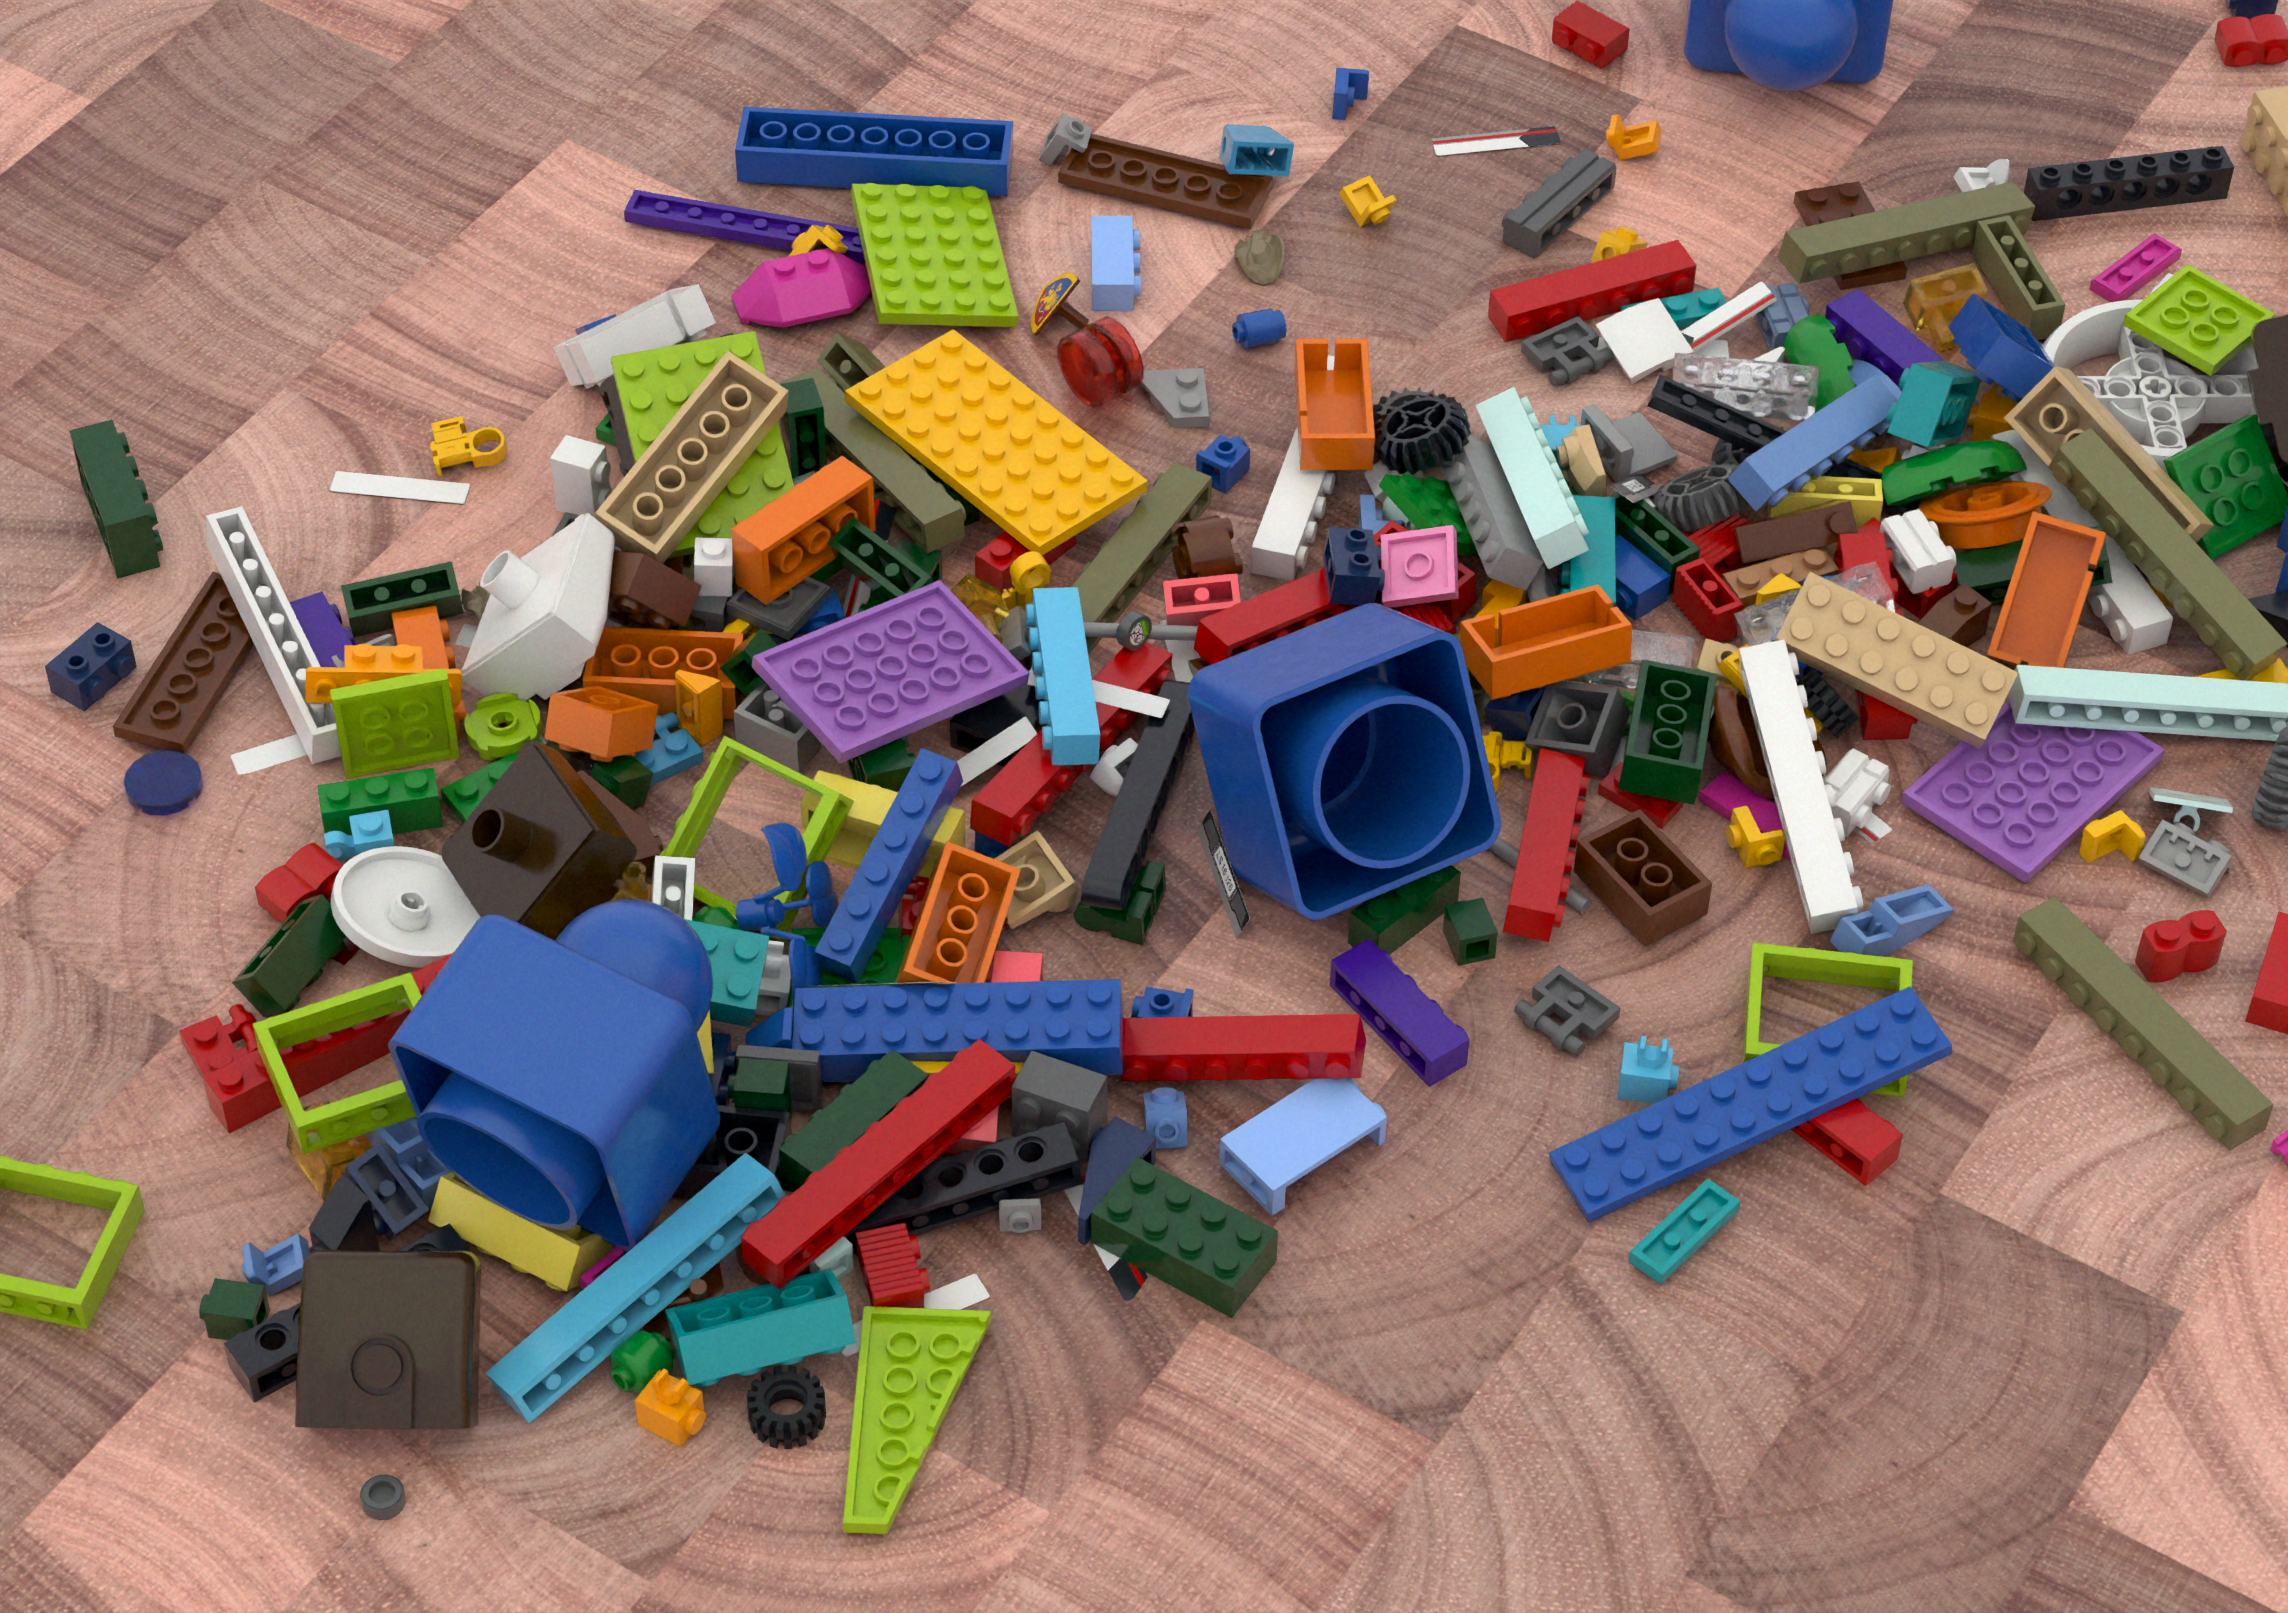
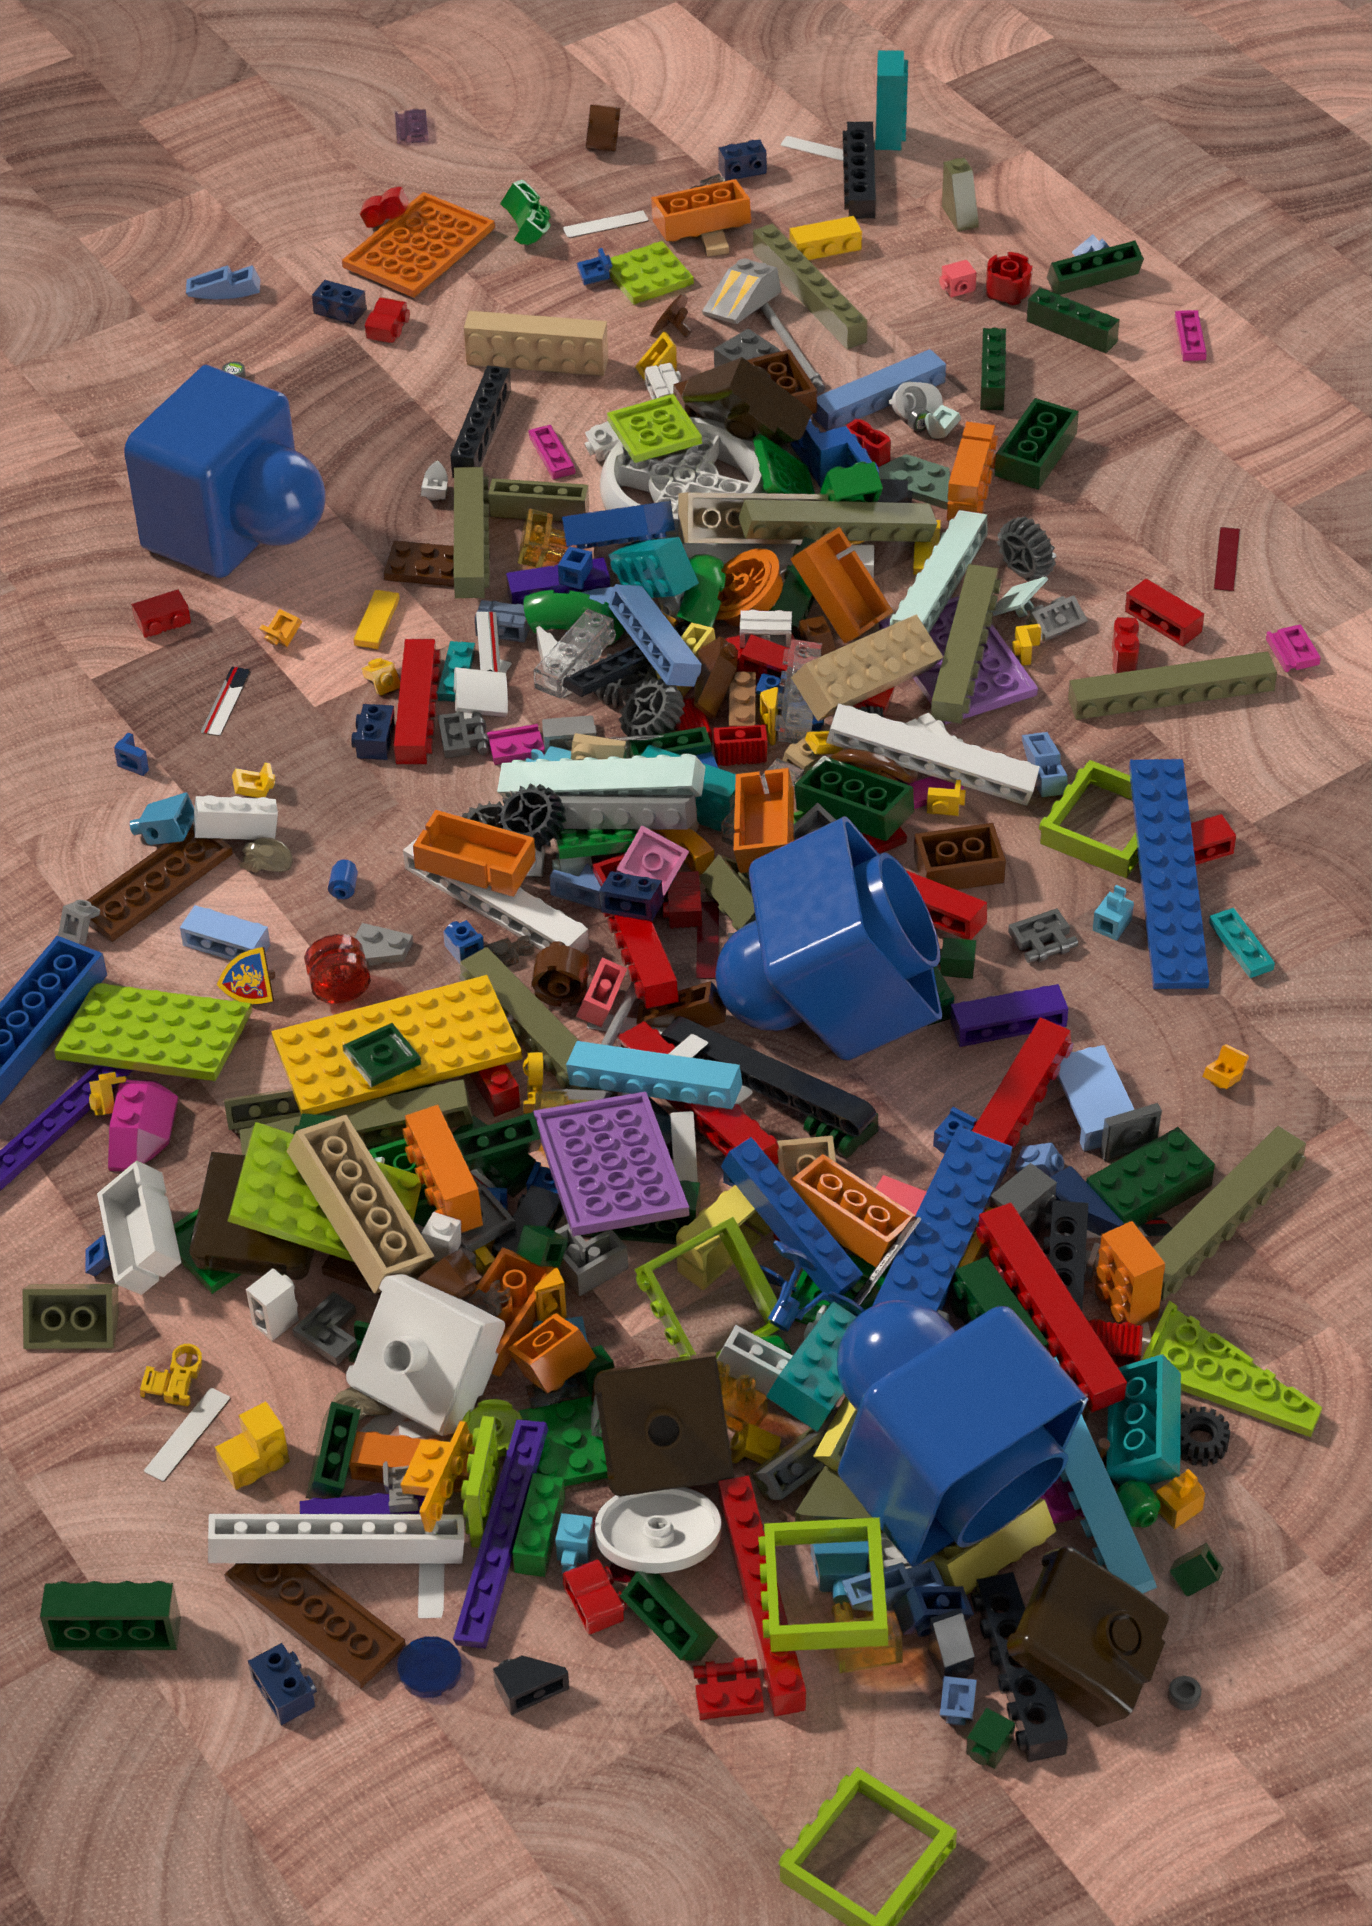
camera: 65 degrees left, 0 degrees up
dark grey tile [1116,611,1152,651] -> none
sticker [1197,811,1250,938] -> none
dark grey brick [1502,149,1617,259] -> none
none -> olive slope [22,1284,119,1349]
none -> white brick [193,795,278,840]
none -> yellow brick [215,1401,290,1490]
none -> dark green plate [342,1023,421,1087]
none -> dark blue brick [351,704,396,760]
none -> yellow tile [353,589,400,649]
none -> dark purple plate [453,1420,548,1649]
none -> clear smoke plate [465,1280,511,1317]
none -> clear smoke plate [484,935,534,967]
none -> dark pink plate [487,724,545,765]
none -> black slope [493,1655,570,1715]
none -> blue brick [558,546,593,589]
none -> green brick [819,462,883,502]
none -> olive brick [931,564,1002,724]
none -> orange brick [1095,1221,1165,1326]
none -> dark grey plate [1100,1103,1162,1161]
none -> olive brick [1154,1126,1306,1301]
none -> dark green panel [1170,1543,1224,1596]
none -> light orange bracket [1202,1044,1249,1089]

